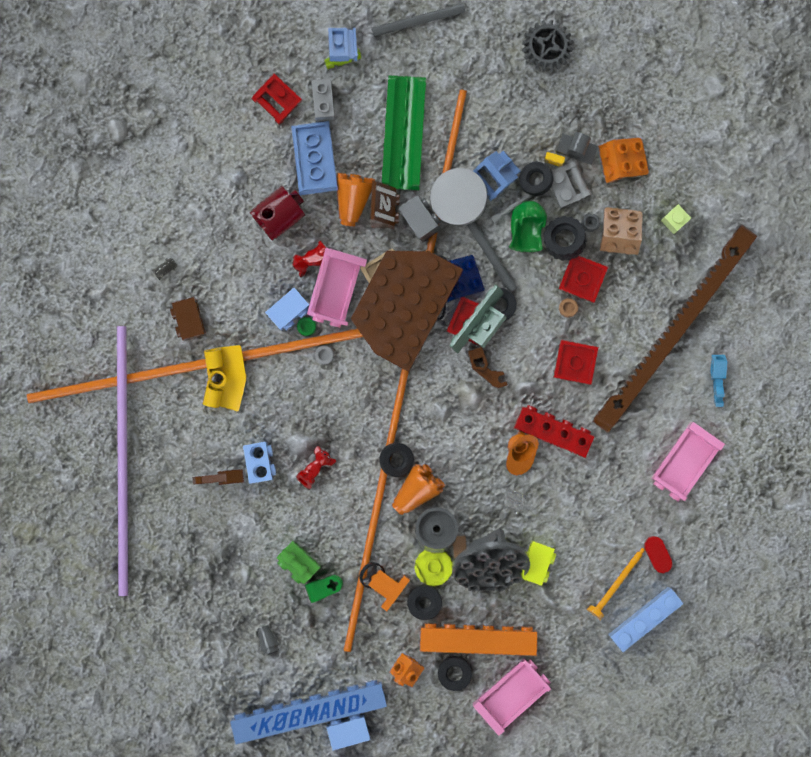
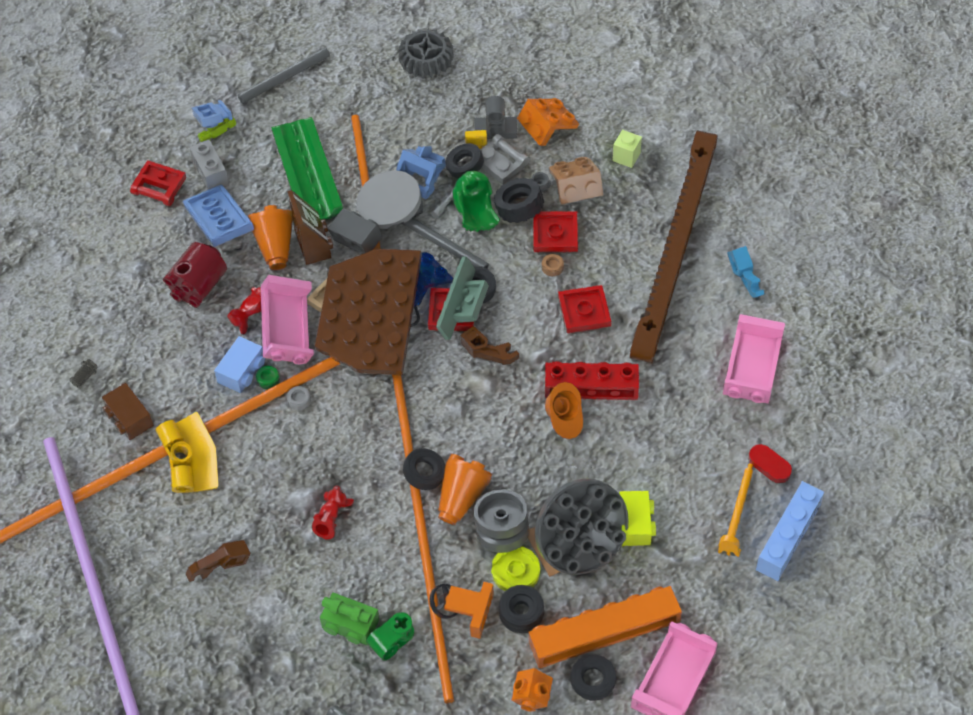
camera: 25 degrees left, 30 degrees down
light blue brick [243,442,276,484] -> none

